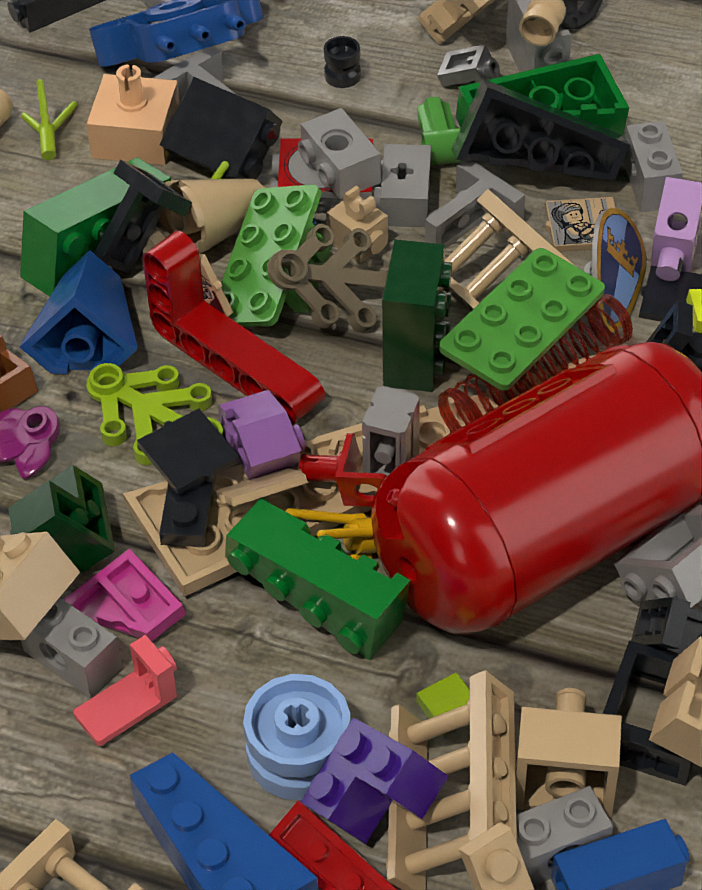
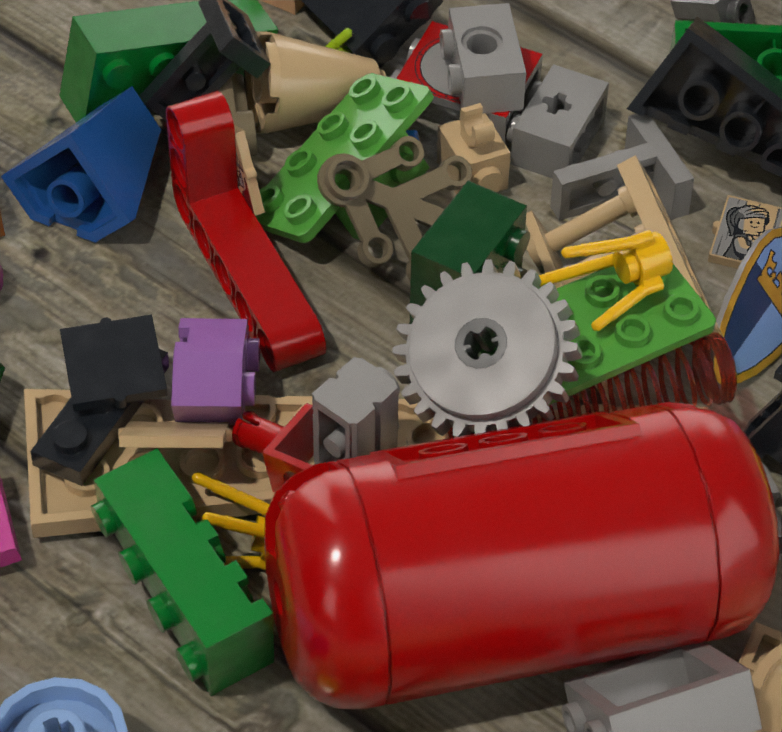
camera: 20 degrees right, 0 degrees up
lime plant [86,363,223,465] -> none
bright green piece [417,97,461,166] -> none
none -> light grey gear [392,259,582,437]
none -> yellow plant [539,230,673,331]

